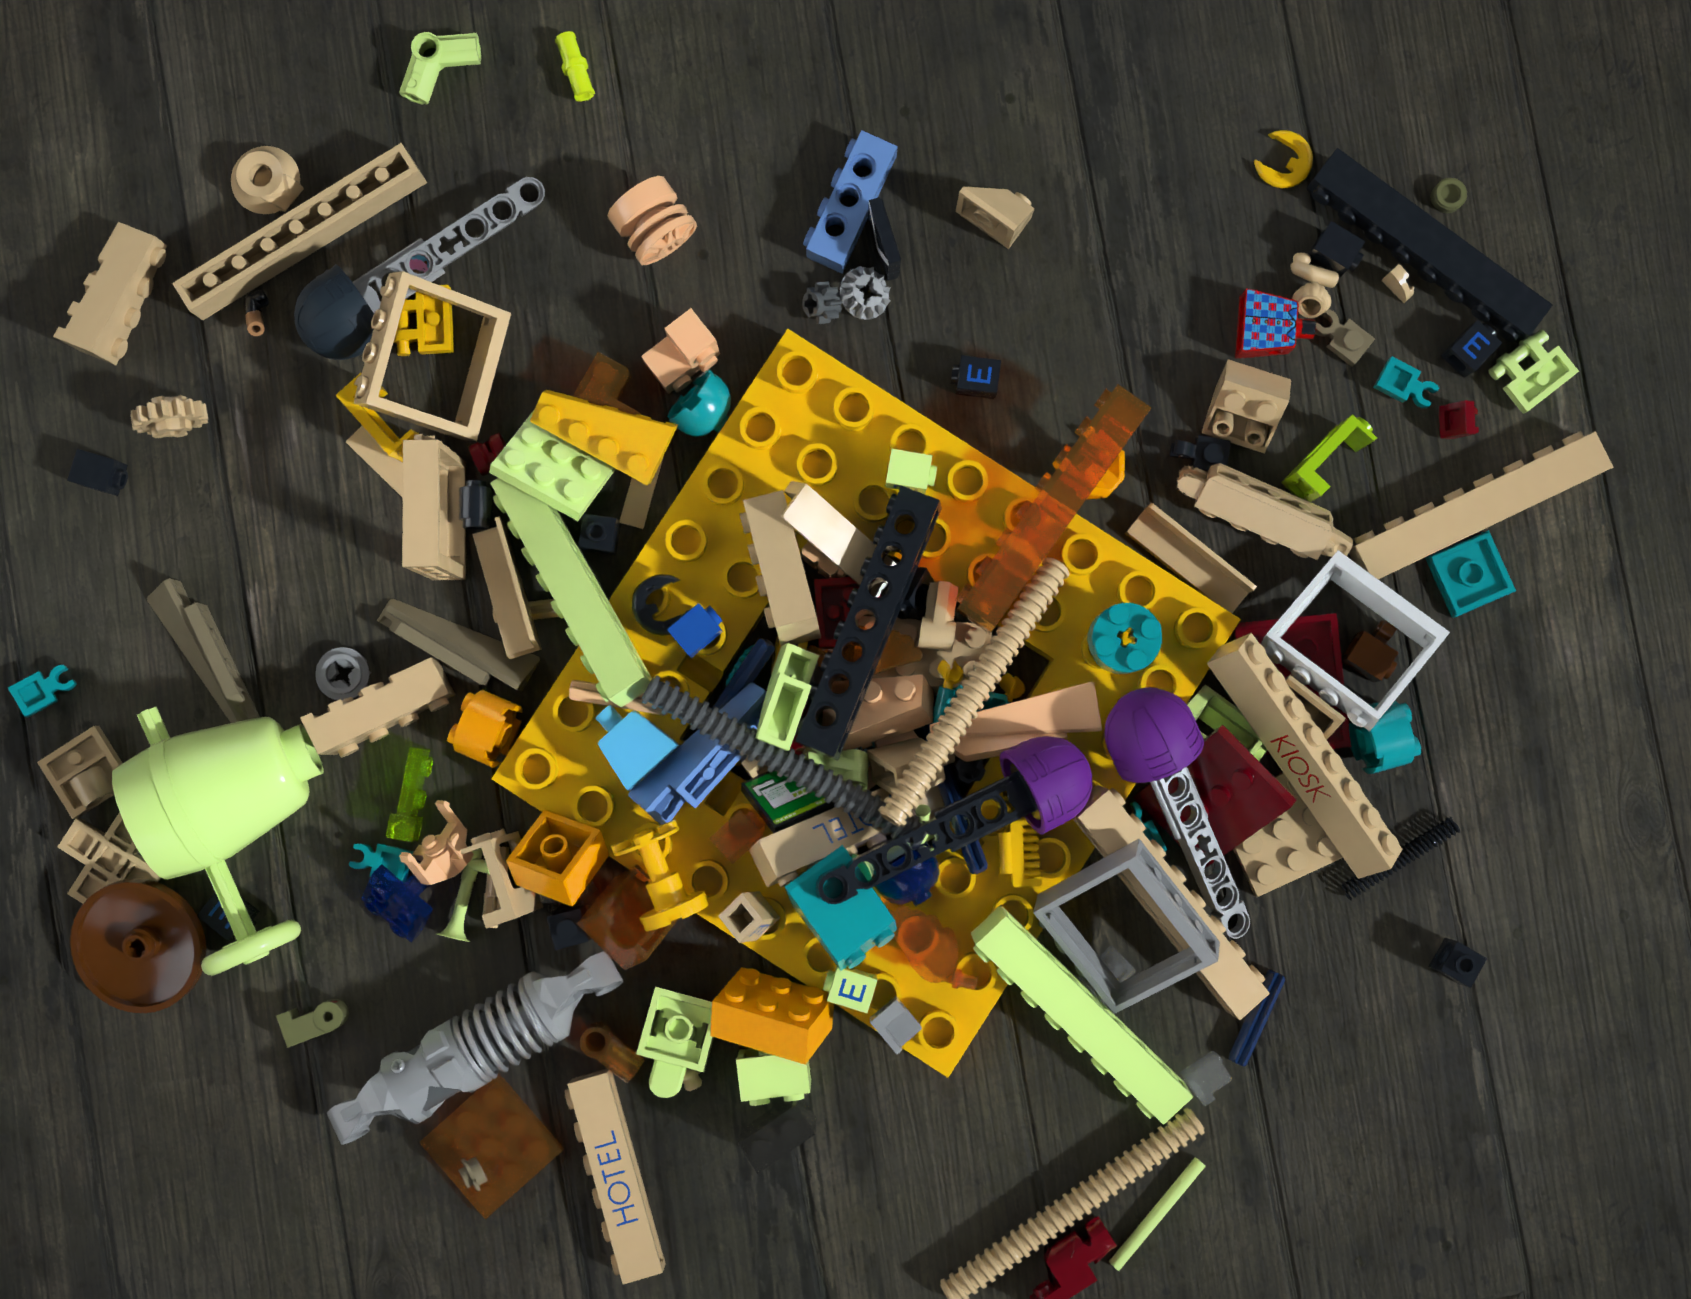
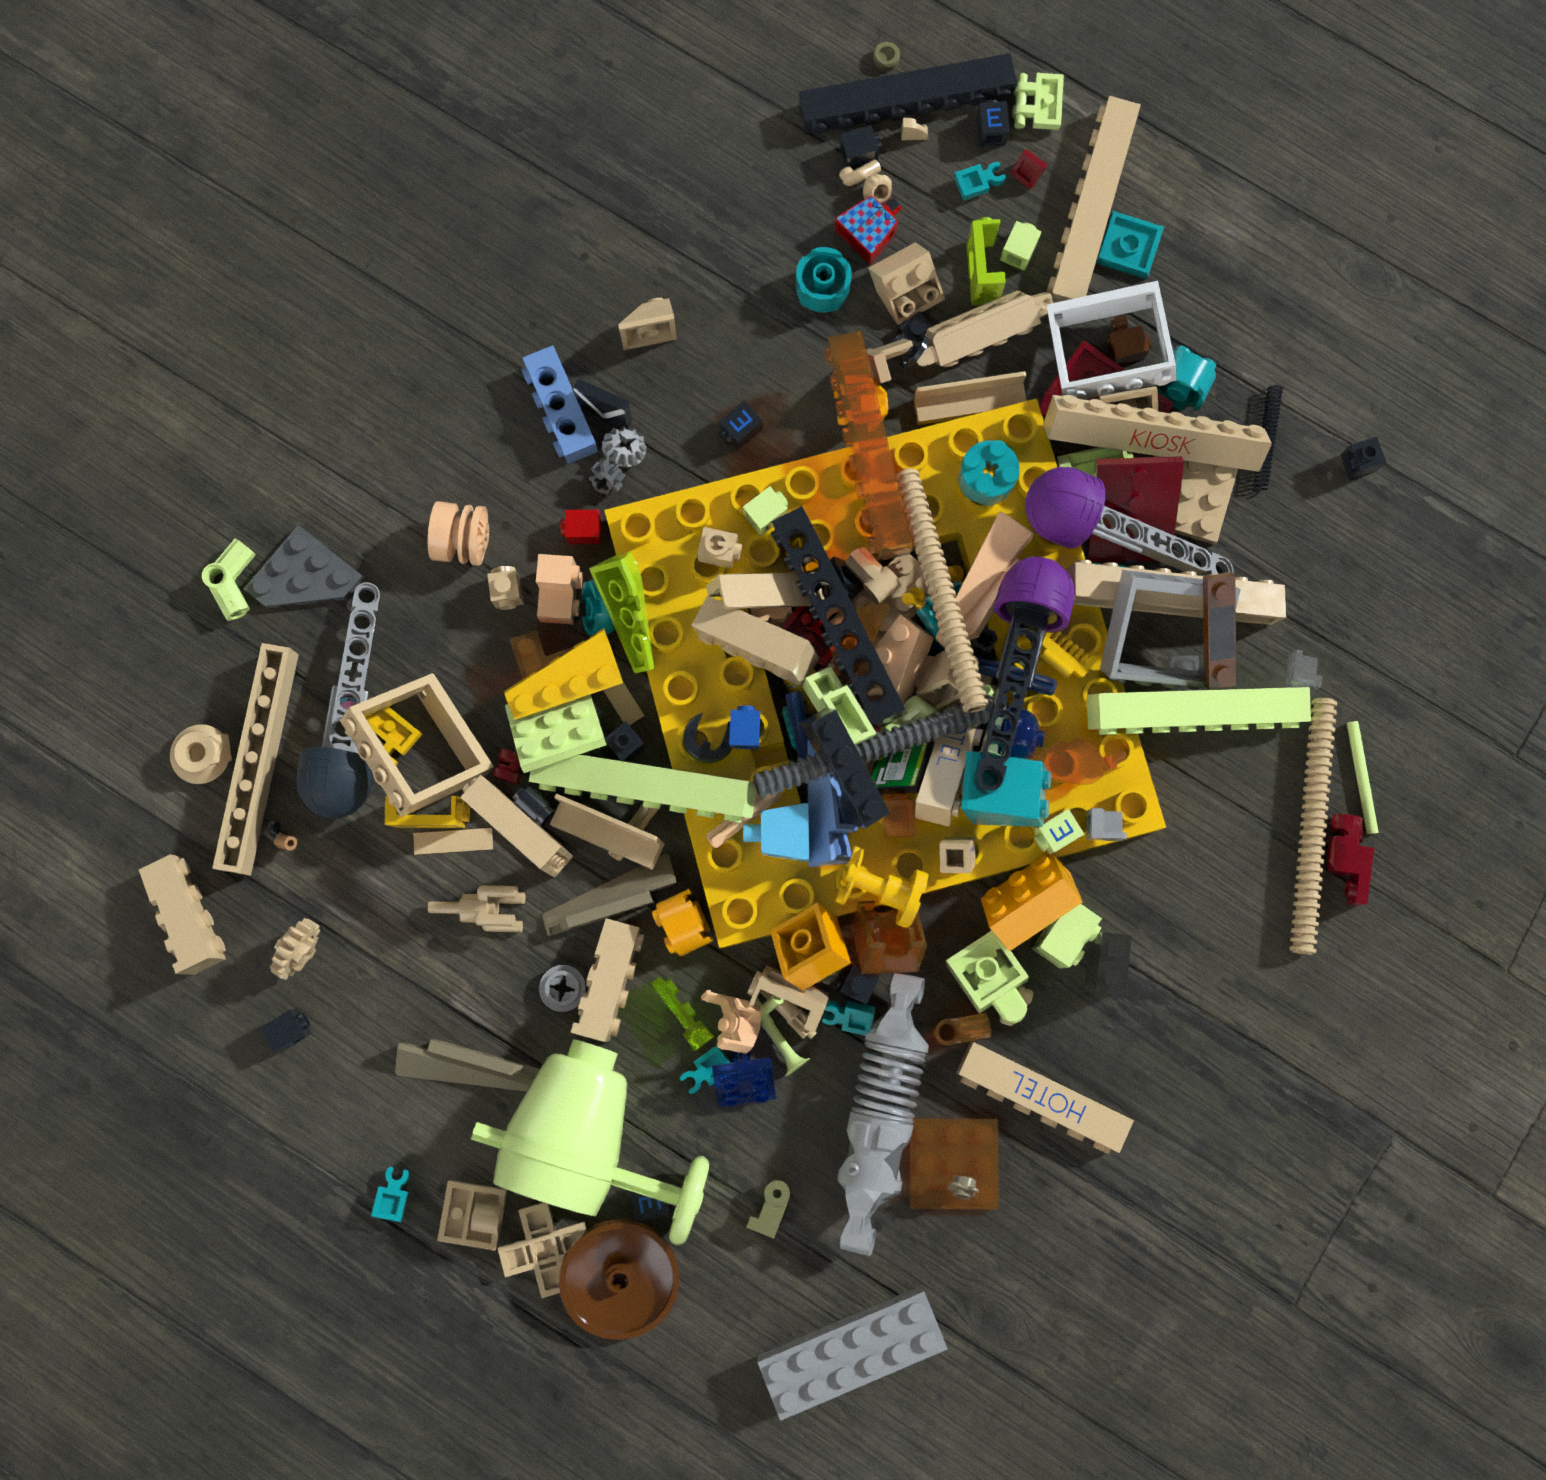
camera: 50 degrees left, 5 degrees down
neon yellow pin [555,31,595,102] -> none
dark blue axle [1229,970,1285,1067] -> none
yellow head [1254,130,1313,188] -> none
dark tan plate [1315,309,1375,367] -> none
none -> dark grey plate [244,525,364,608]
none -> tan plant [428,885,525,932]
none -> tan brick [488,566,524,610]
none -> red brick [560,510,602,544]
none -> lime wedge [589,551,654,673]
none -> tan brick [697,527,742,569]
none -> light grey brick [758,1286,948,1421]
none -> teal brick [796,247,852,312]
none -> black arch [800,708,890,828]
none -> teal plate [822,1000,876,1036]
none -> tan piece [860,334,929,383]
none -> yellowish green brick [1000,221,1041,271]
none -> reddish brown plate [1203,572,1236,690]

